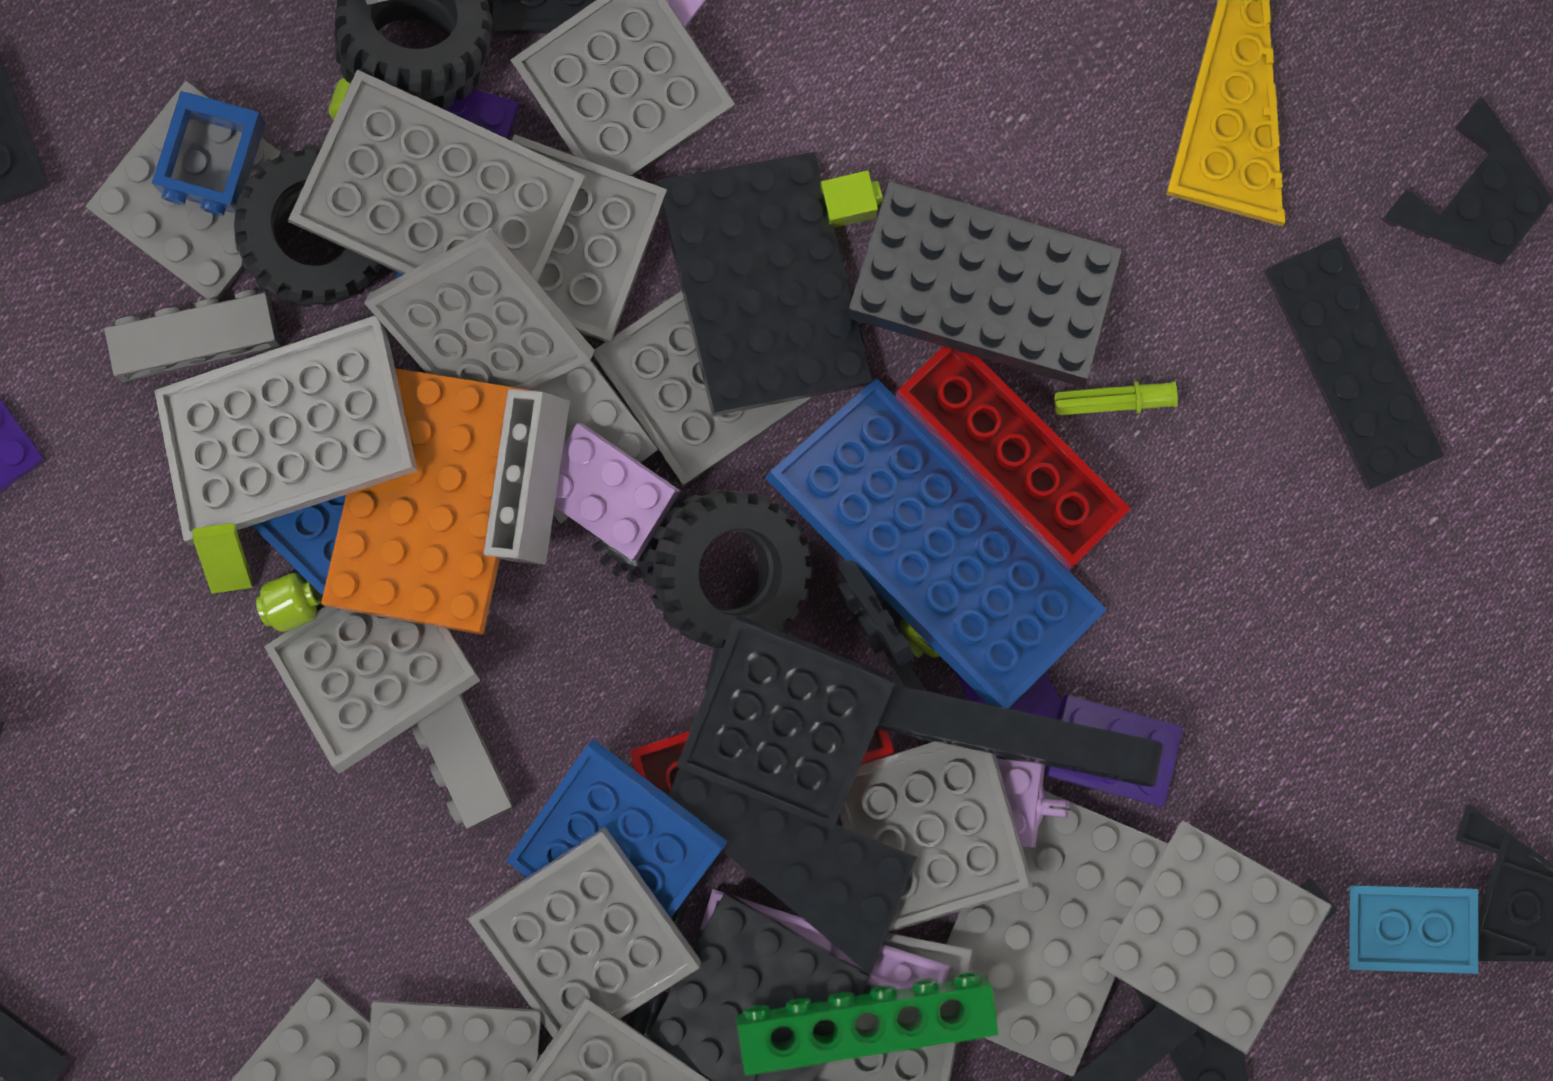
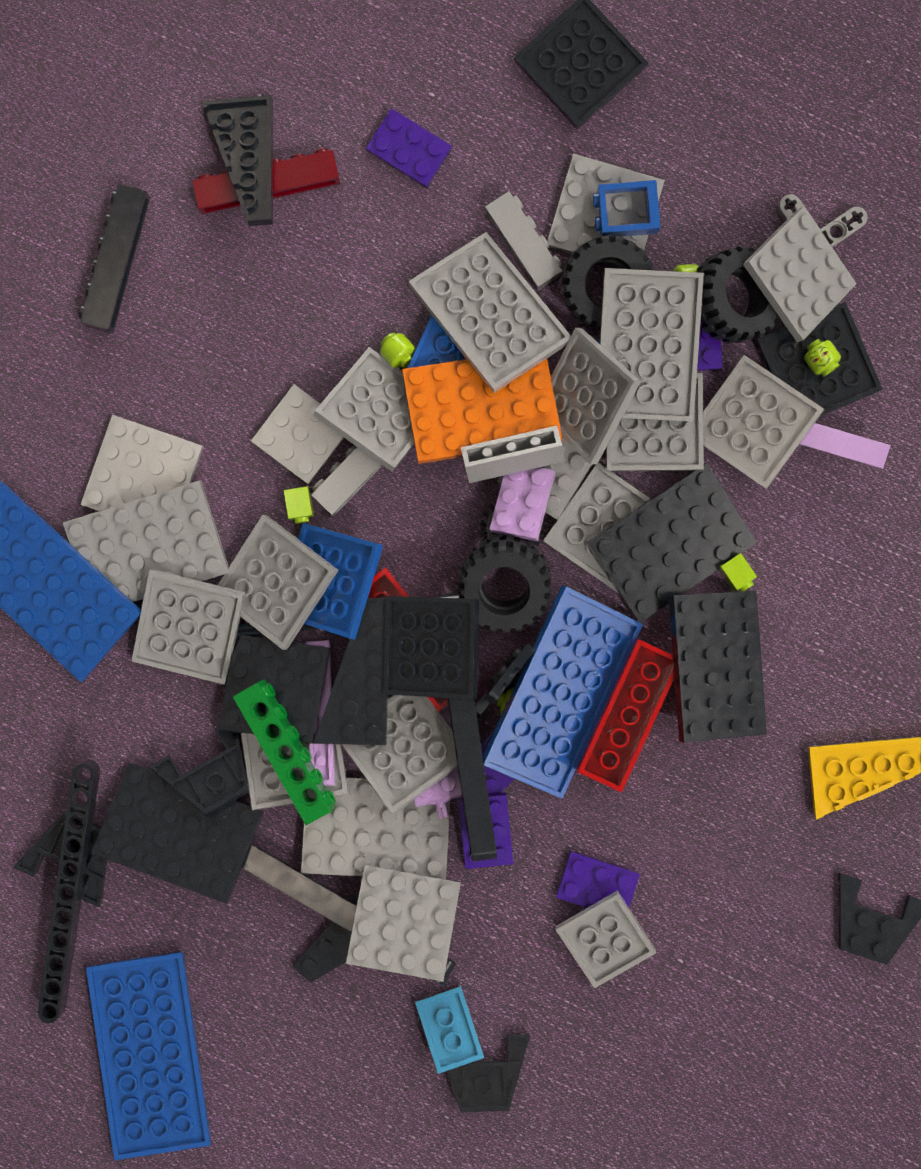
camera: 70 degrees right, 5 degrees up
lime tile [193,523,252,594] -> none
lime axle [1054,381,1178,416] -> none
black plate [1264,237,1444,491] -> none
none -> light grey plate [251,384,344,485]
none -> lime brick [284,486,314,524]
none -> dark purple plate [556,851,640,908]
none -> light grey plate [556,890,656,988]

